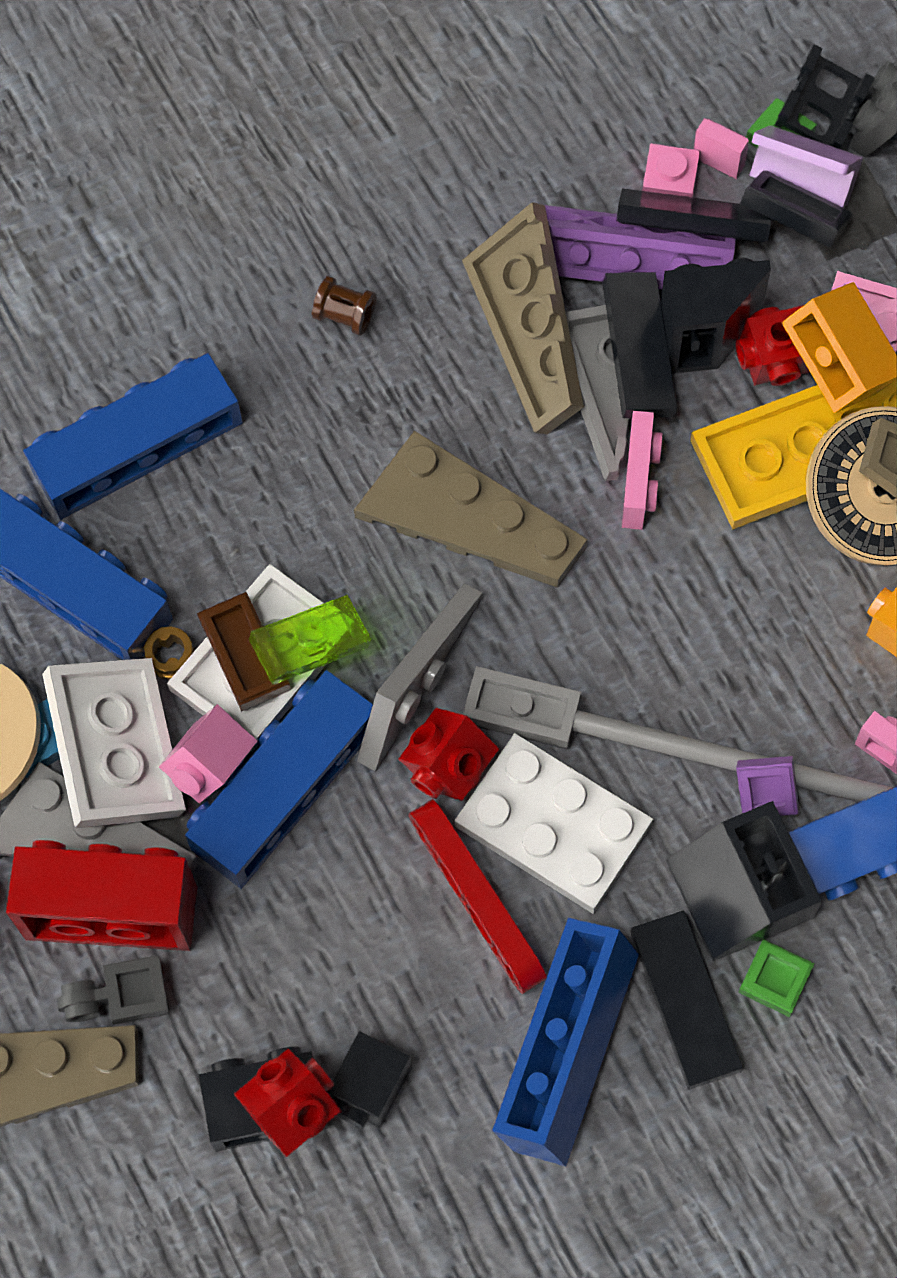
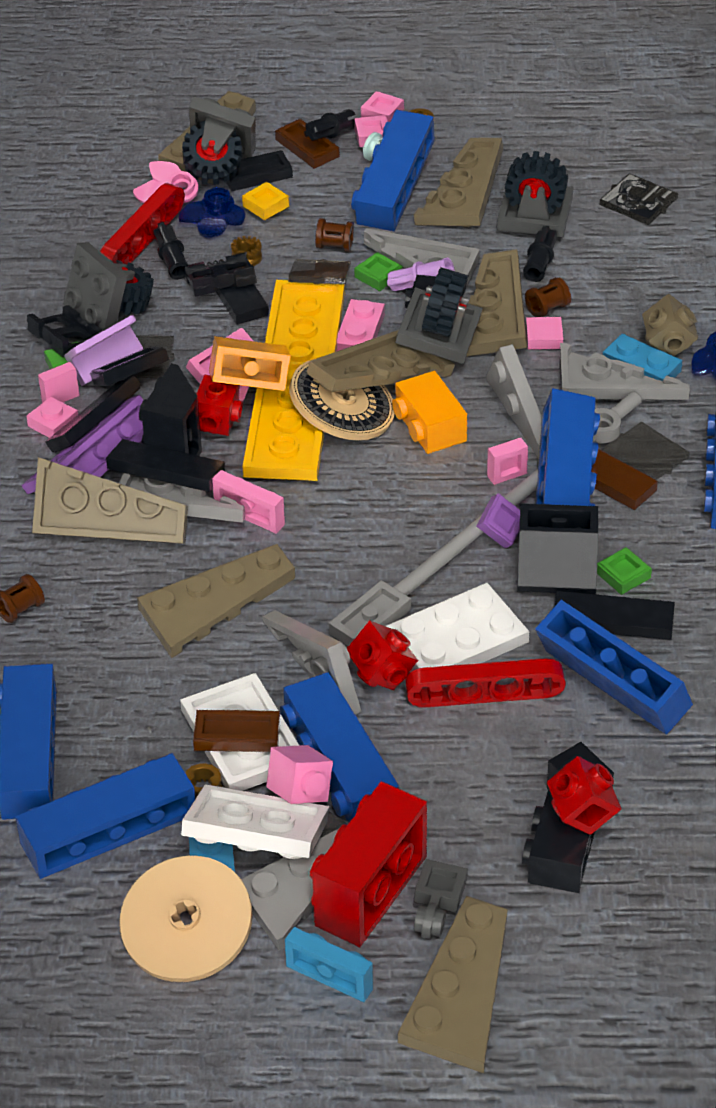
camera: 65 degrees left, 25 degrees down
clear neon green plate [249,595,372,685] -> none

